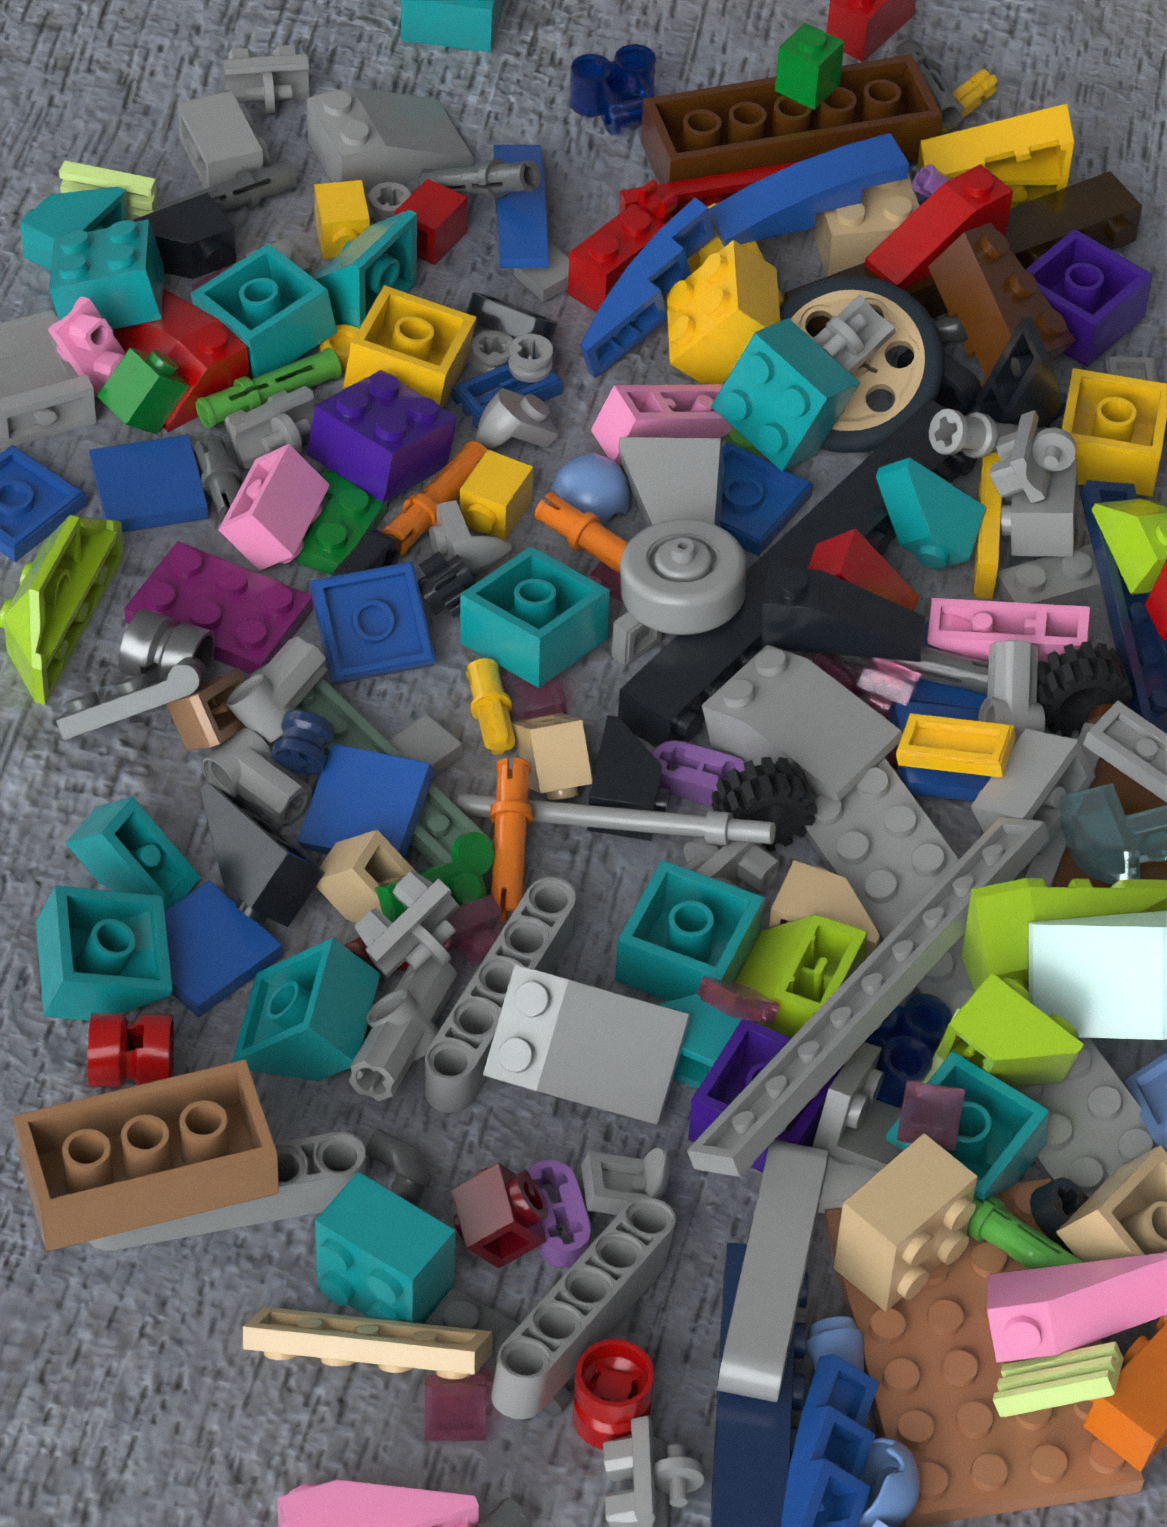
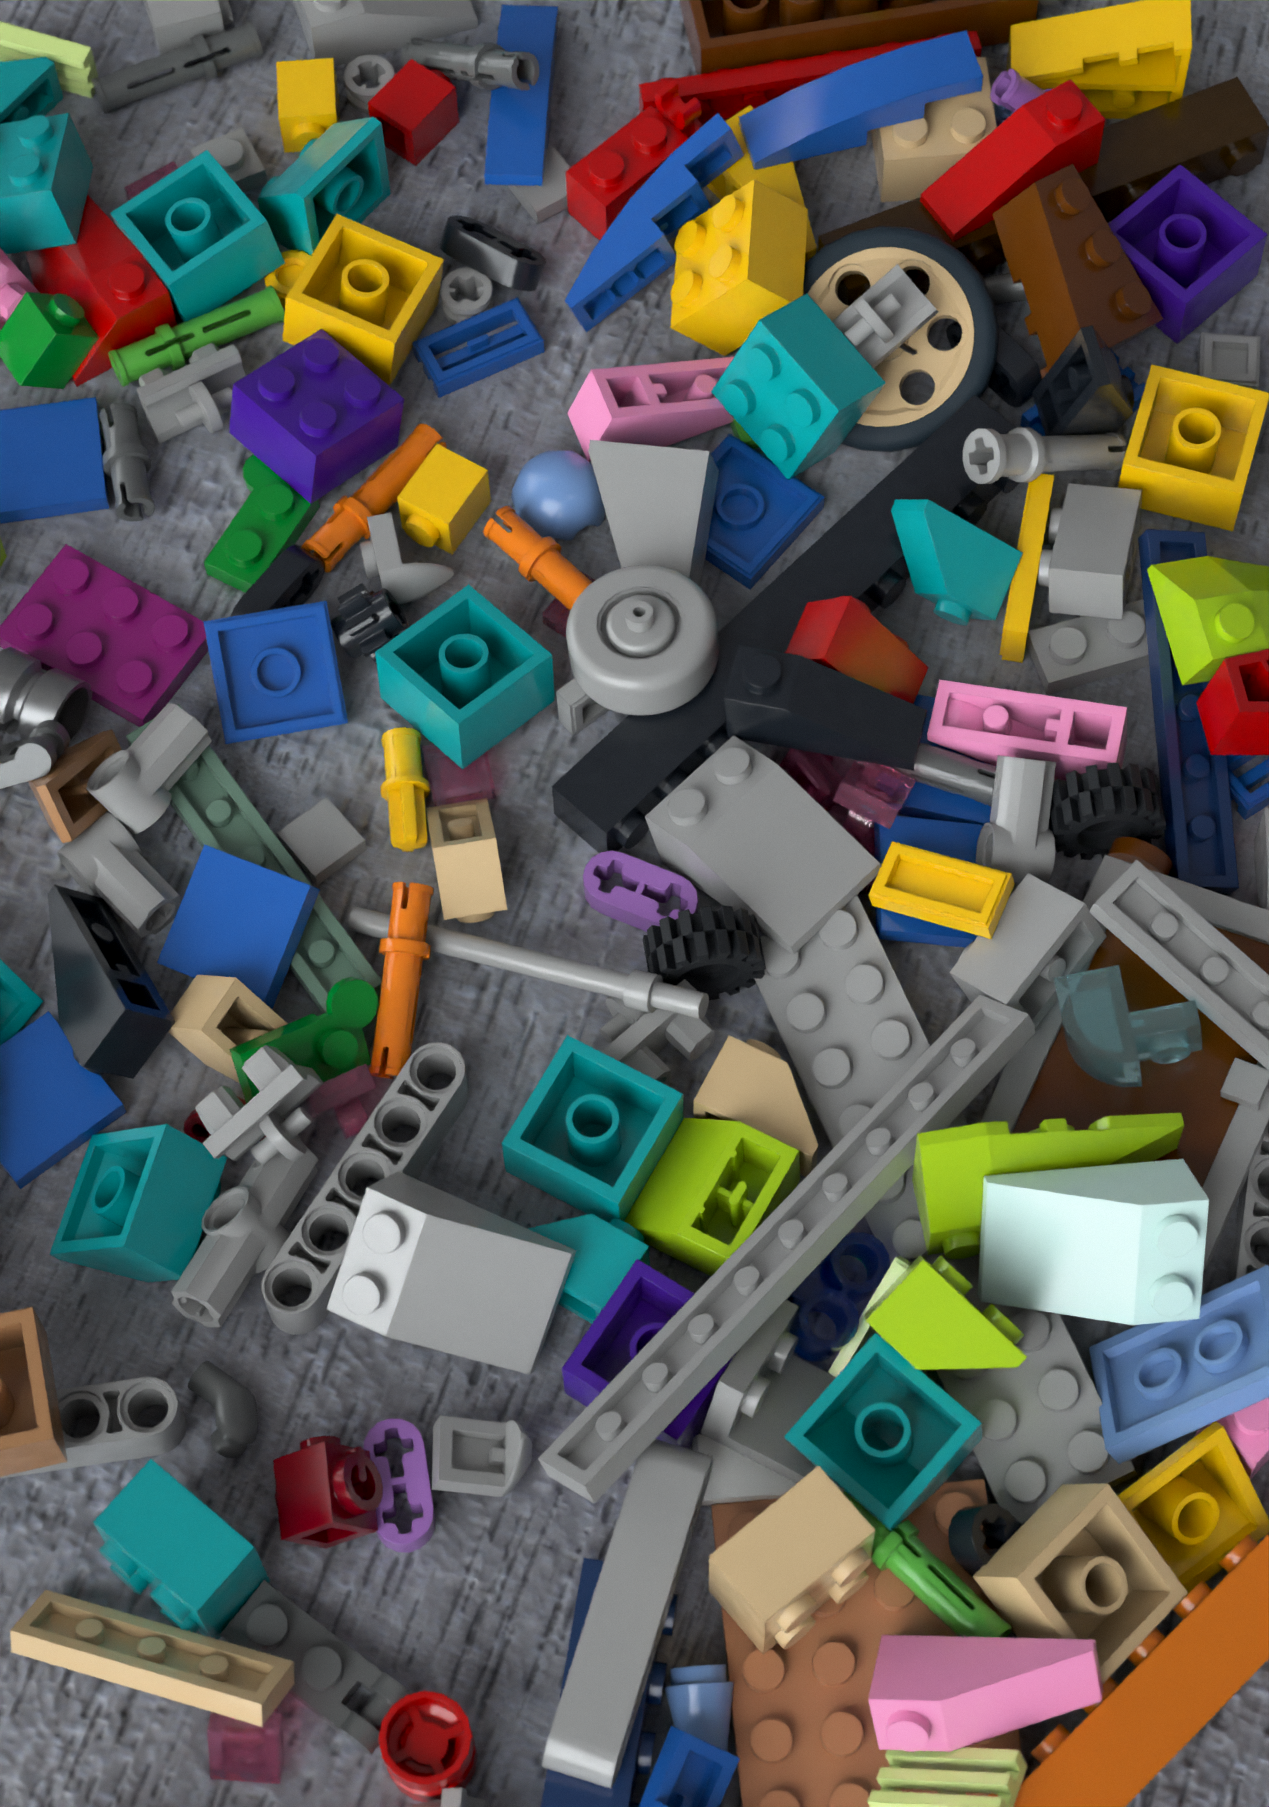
camera: 10 degrees right, 15 degrees up
black slope [132,192,236,279] -> none
bright pink brick [218,444,330,571] -> none
dark blue wheel [272,710,335,775] -> none
light grey plate [475,388,559,450] -> none
light grey beam [491,1197,676,1419] -> none
light grey bush [508,334,553,383] -> none
black slope [587,715,670,841] -> none
clear pink tile [697,976,779,1024] -> none
clear pink tile [897,1081,965,1150] -> none
light grey hips [990,410,1077,503] -> none

